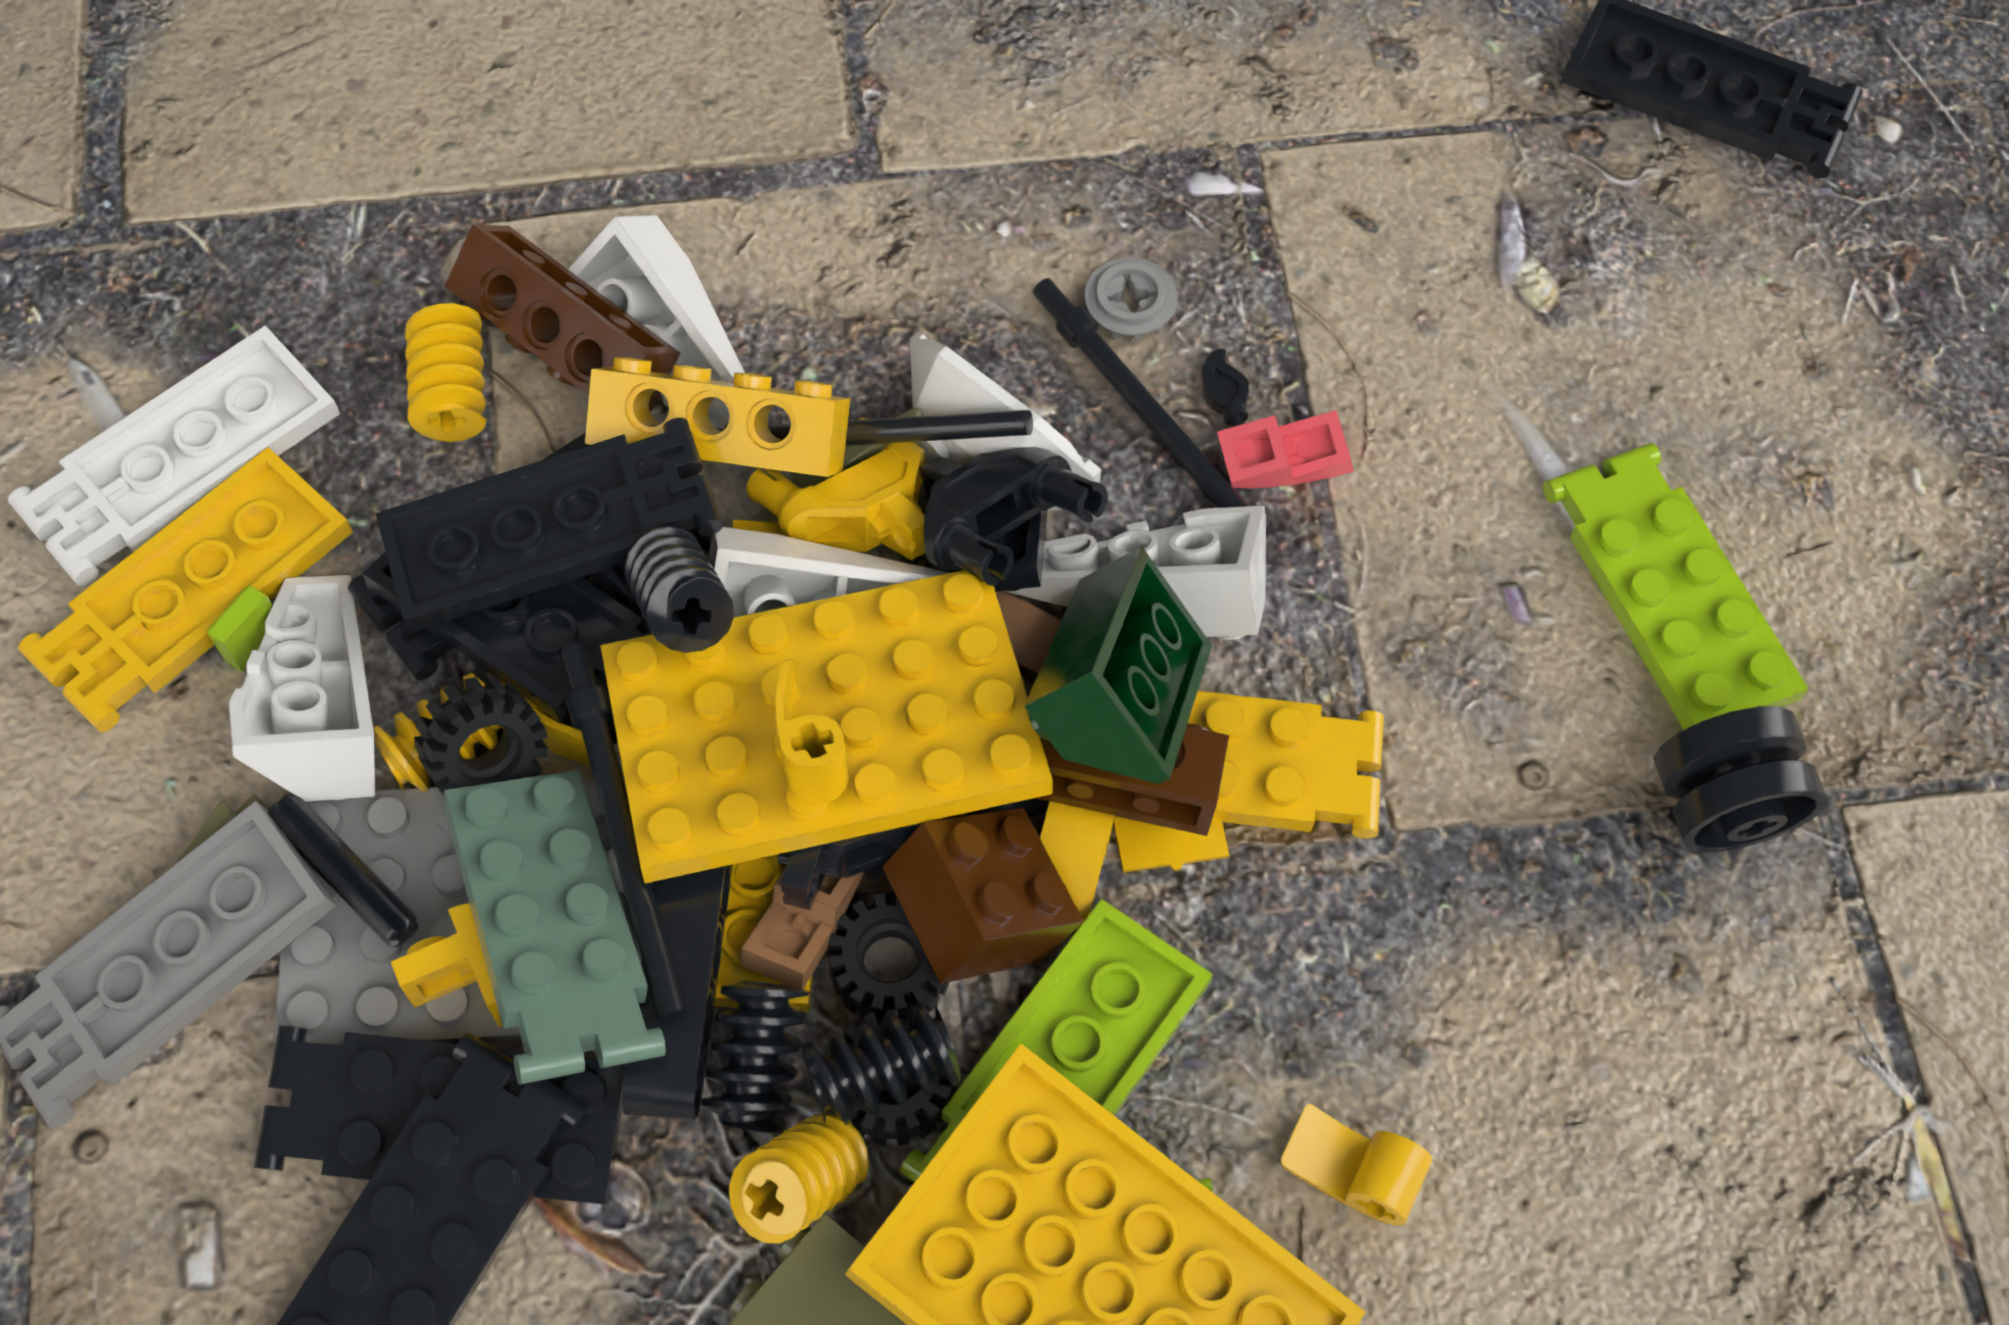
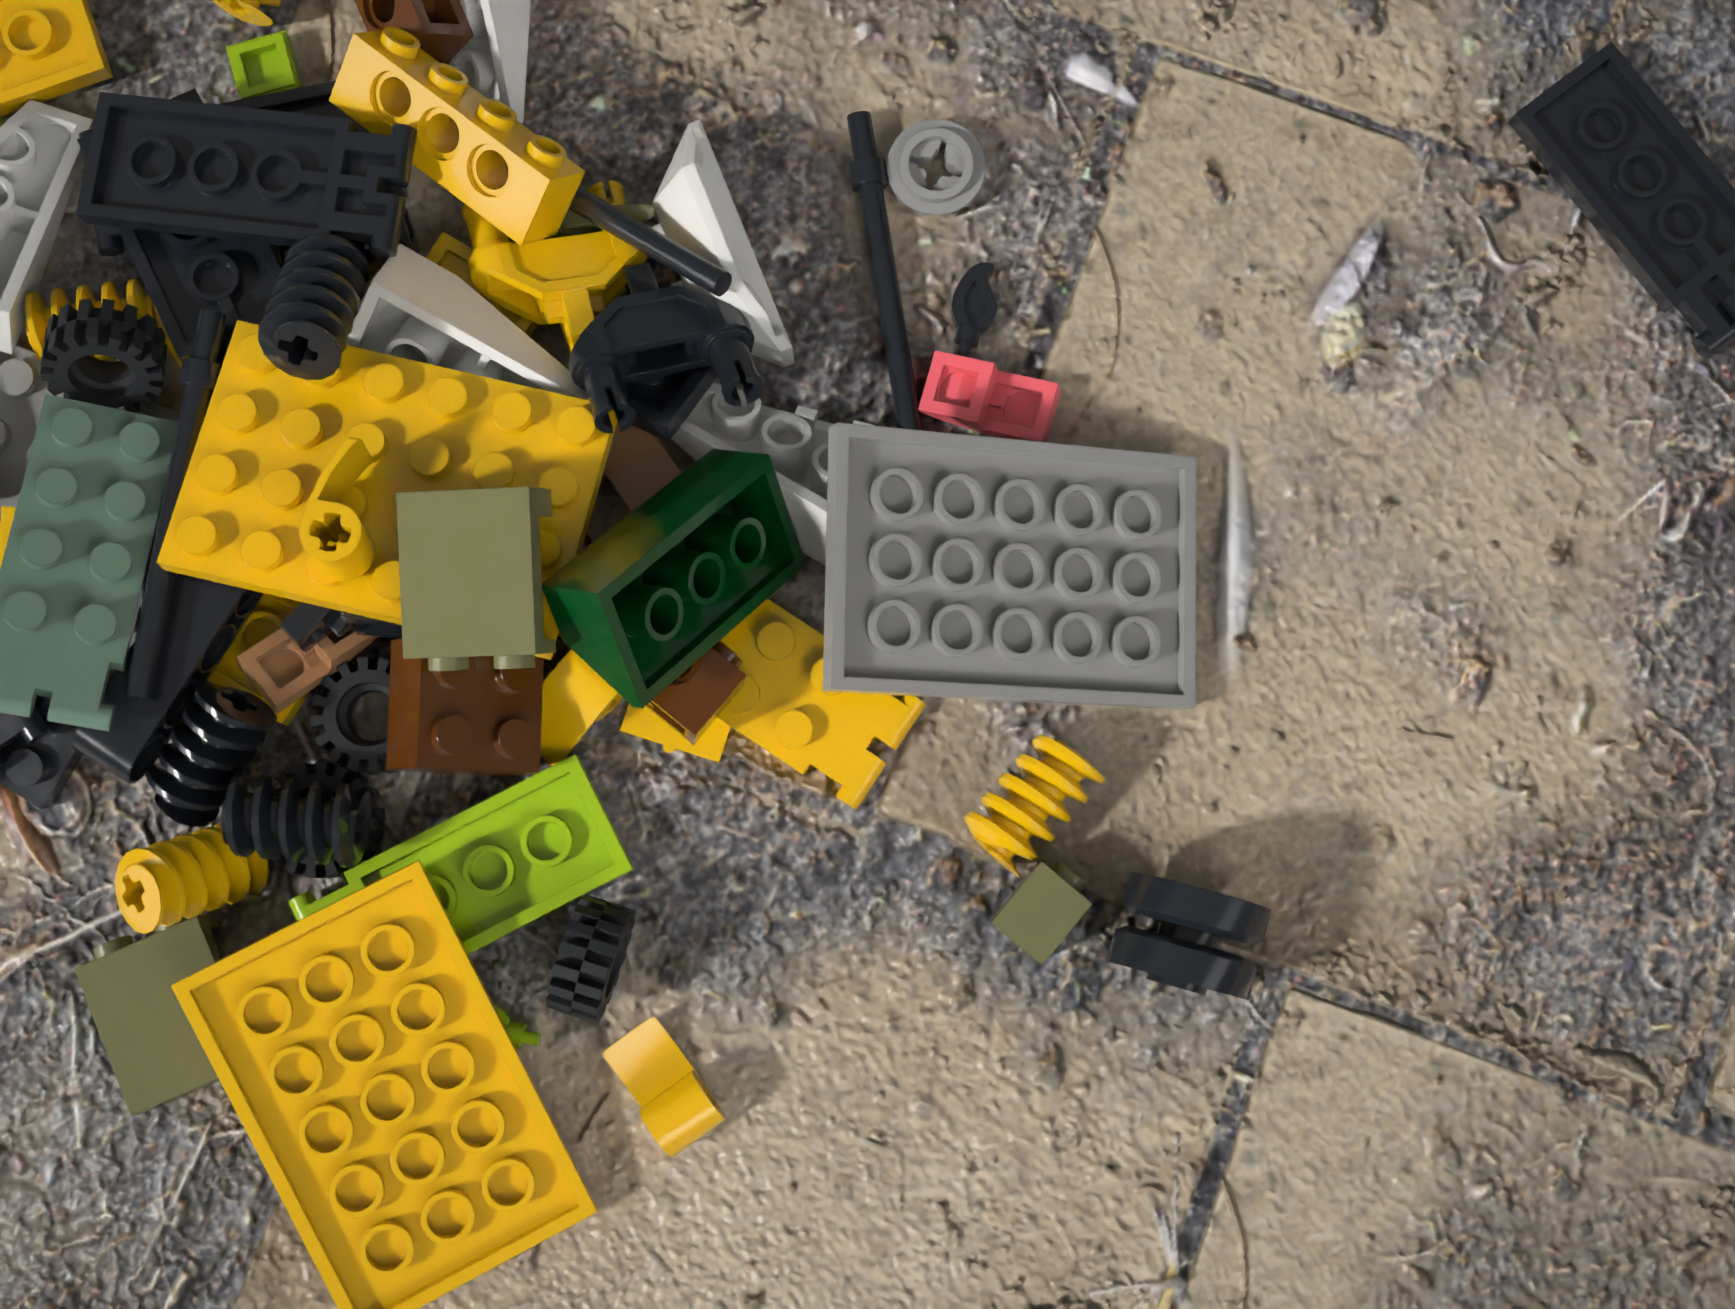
camera: 30 degrees right, 20 degrees up
lime hinge [1543,442,1809,730] -> none
none -> lime tile [226,30,304,99]
none -> olive panel [396,486,556,671]
none -> black tyre [546,894,636,1024]
none -> light grey plate [823,422,1196,710]
none -> yellow piece [964,735,1105,877]
none -> olive brick [988,860,1092,965]

